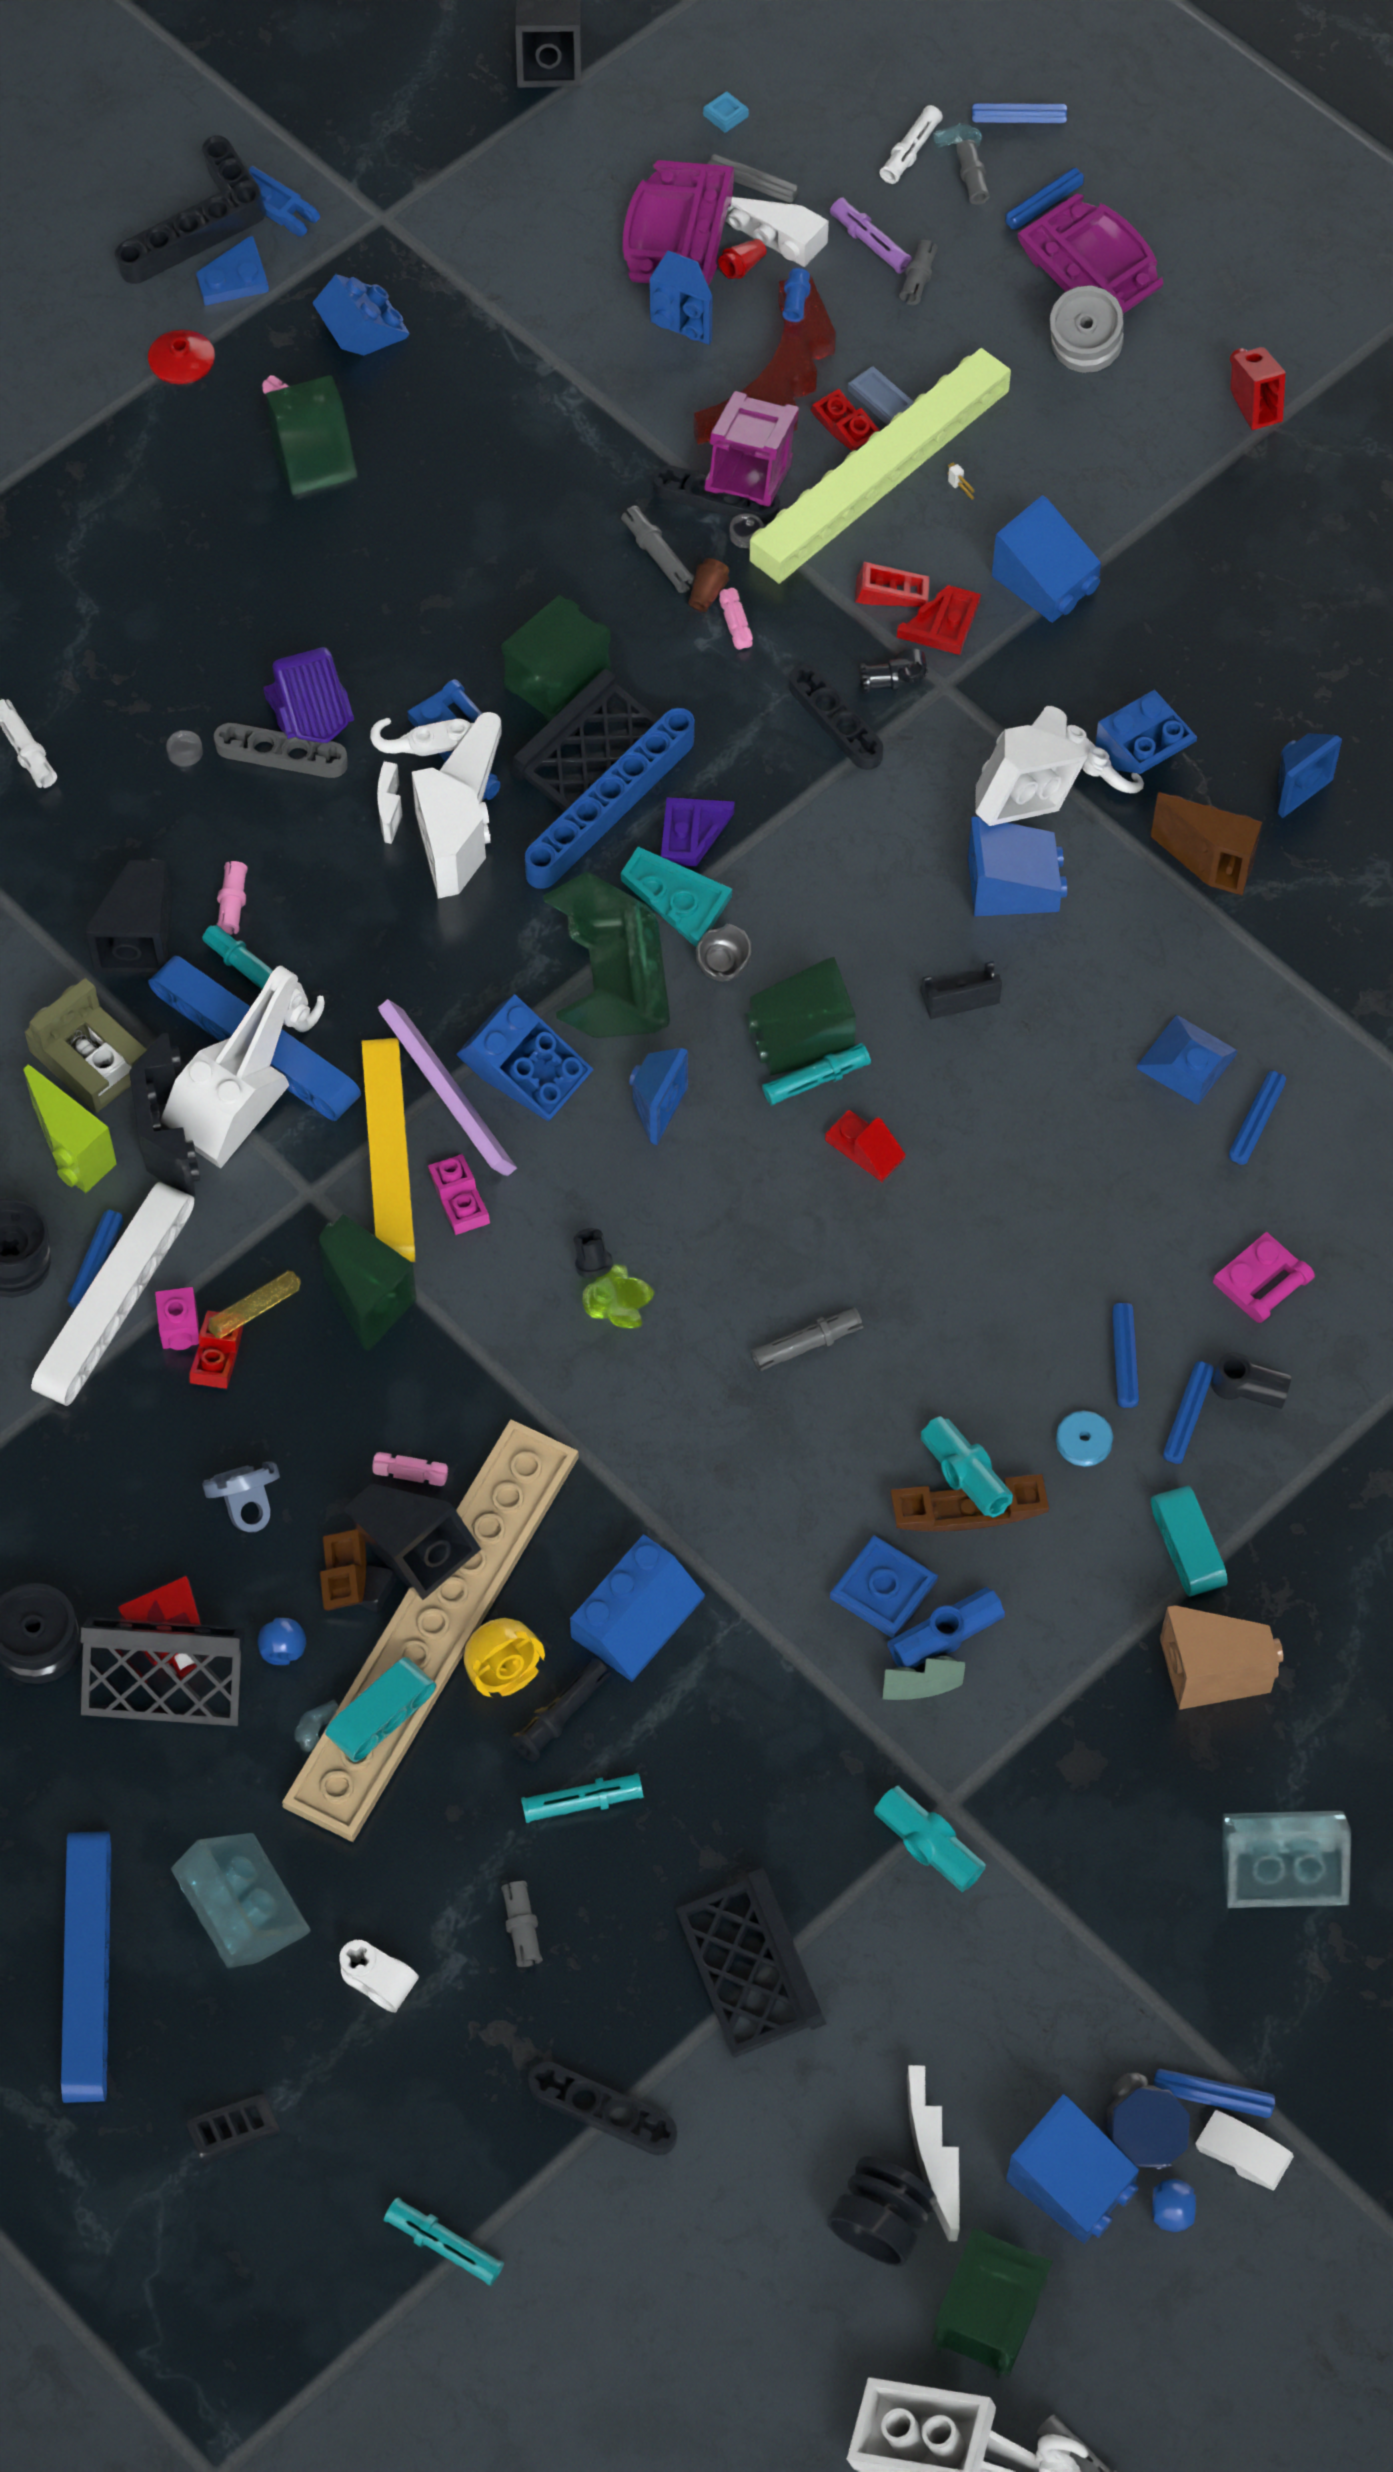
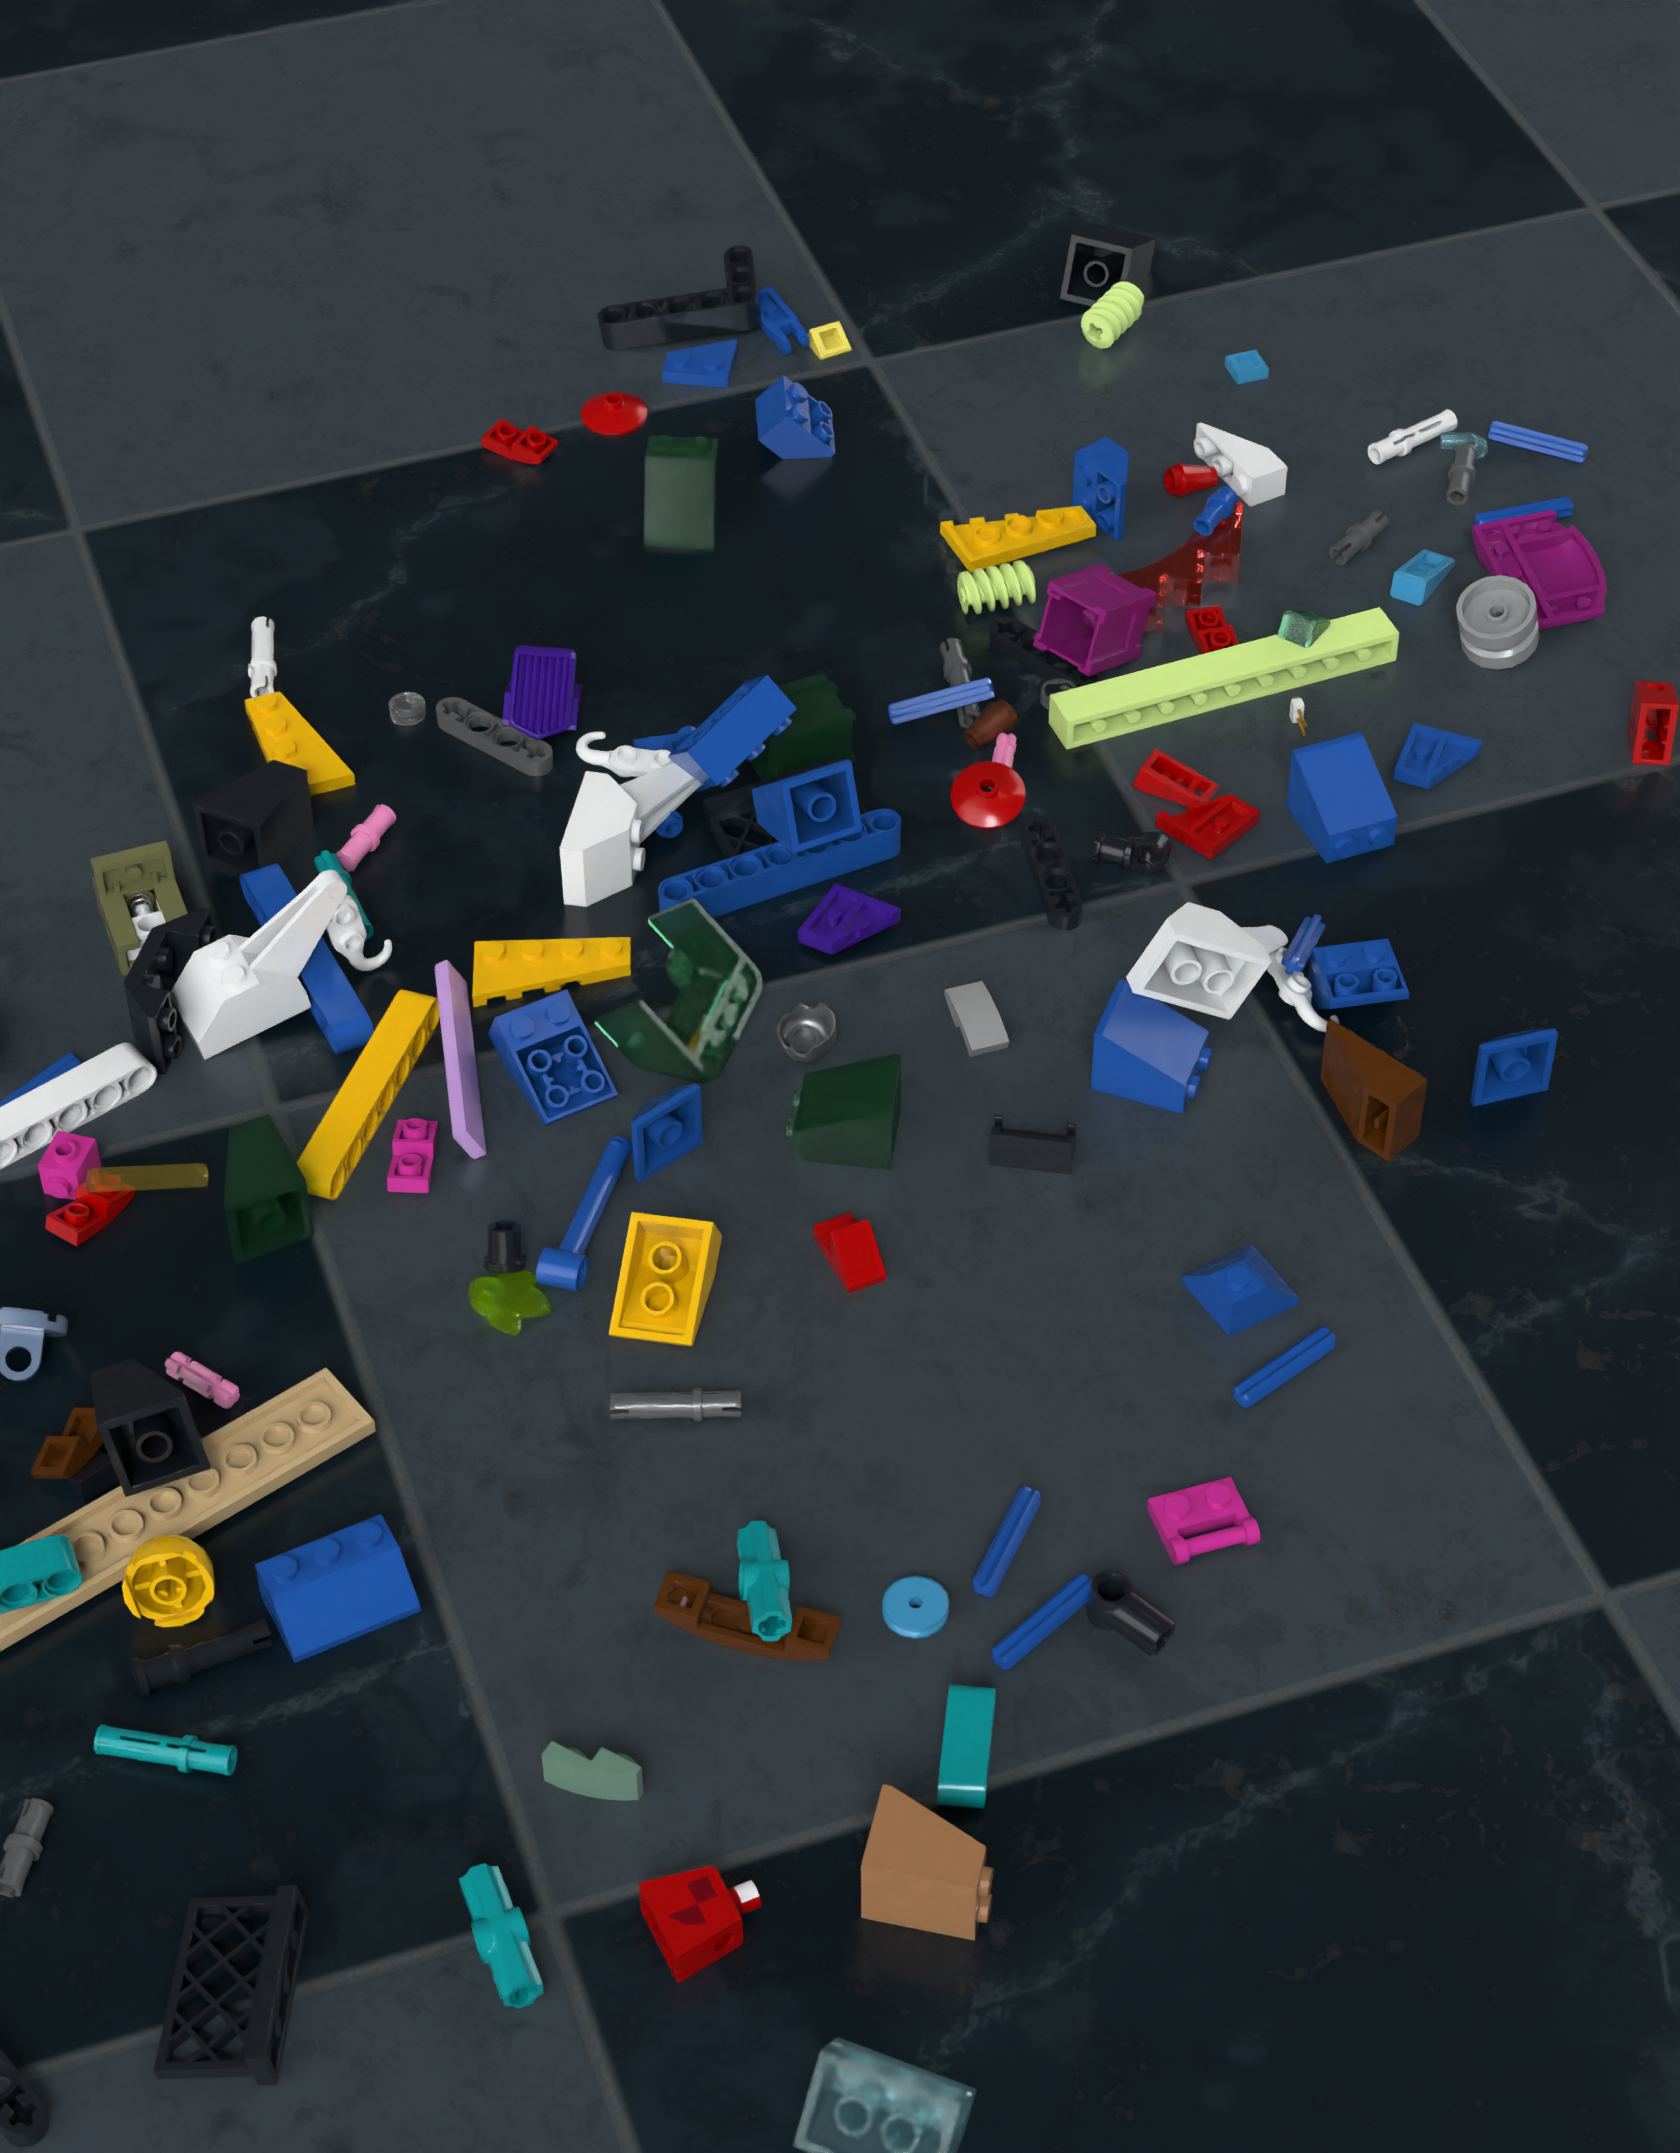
camera: 25 degrees right, 15 degrees down
lime slope [23,1064,117,1193] -> none
white slope [378,761,402,844] -> none
teal wing [621,847,732,947] -> none
magenta slope [623,160,734,286] -> none
dark grey axle [708,154,798,203] -> none
teal pin [762,1042,871,1106] -> none
medium lavender pin [830,198,912,273] -> none
blue plate [830,1535,938,1638] -> none
sand blue tile [848,366,914,426] -> none
blue piece [887,1586,1005,1669] -> none
none -> yellow wing [244,691,356,796]
none -> yellow wing [472,937,631,1007]
none -> red slope [481,418,559,464]
none -> blue piece [536,1136,632,1293]
none -> yellow slope [609,1212,722,1347]
none -> red torso [639,1866,761,1983]
none -> blue slope [668,675,797,788]
none -> blue slope [751,759,863,854]
none -> light yellow slope [808,321,852,361]
none -> axle [888,677,995,725]
none -> yellow wing [940,505,1097,573]
none -> light grey slope [944,981,1010,1057]
none -> red dish [951,761,1026,829]
none -> yellowish green piece [957,560,1036,615]
none -> yellowish green piece [1081,281,1144,349]
none -> clear green slope [1278,608,1330,648]
none -> blue axle [1281,914,1326,975]
none -> dark azure slope [1390,549,1455,606]
none -> blue wing [1393,723,1482,790]

